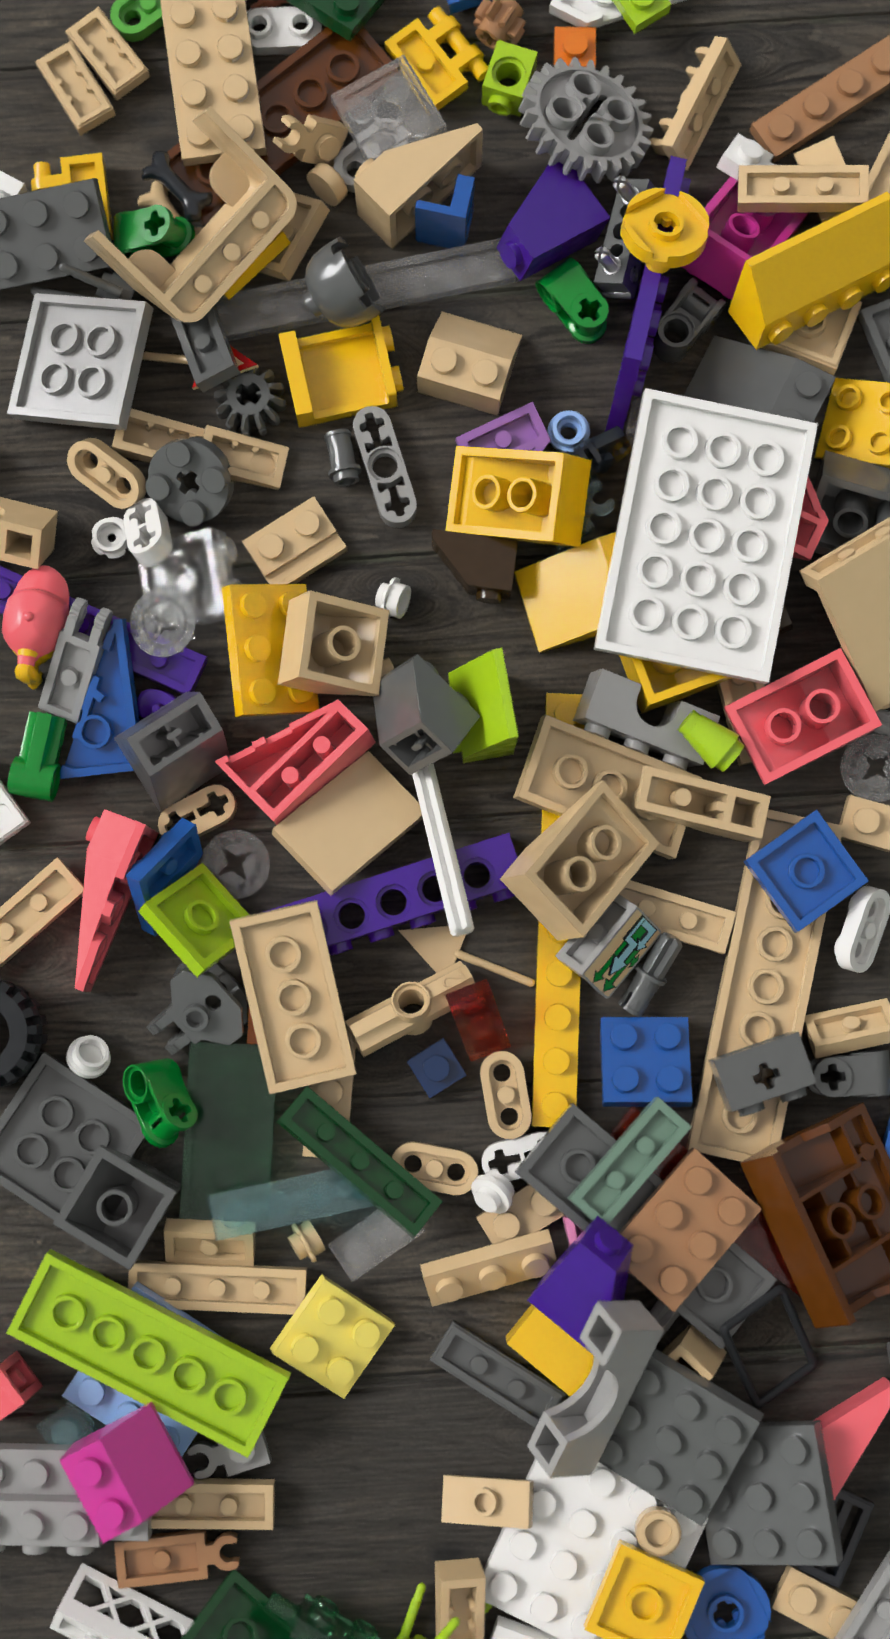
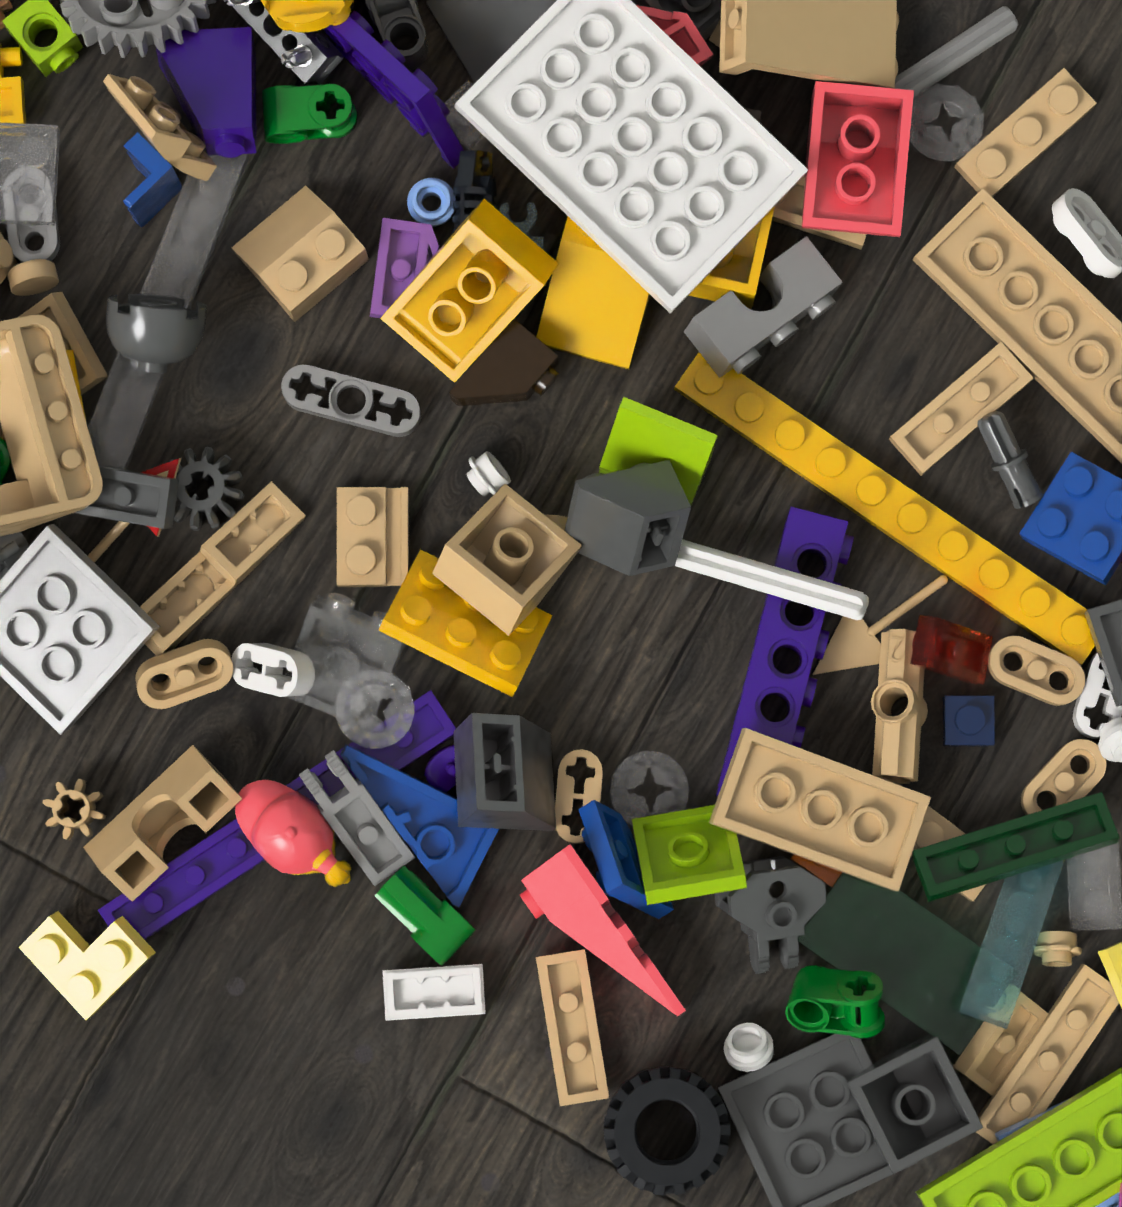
camera: 55 degrees left, 0 degrees up
white plate [91,517,128,559] -> none
dark grey plate [145,437,234,526] -> none
coral wedge [215,700,376,825] -> none
tan tile [272,751,423,896] -> none
yellow panel [278,315,404,428] -> none
dark grey pin [324,429,362,487] -> none
tan slope [354,123,483,249] -> none
tan slope [500,780,660,941] -> none
tan plate [513,715,702,859] -> none
panel [555,894,661,999] -> none
tan slope [634,765,771,842] -> none
lime cone [677,710,745,772] -> none
blue plate [743,810,869,933] -> none
none -> tan slope [103,74,217,181]

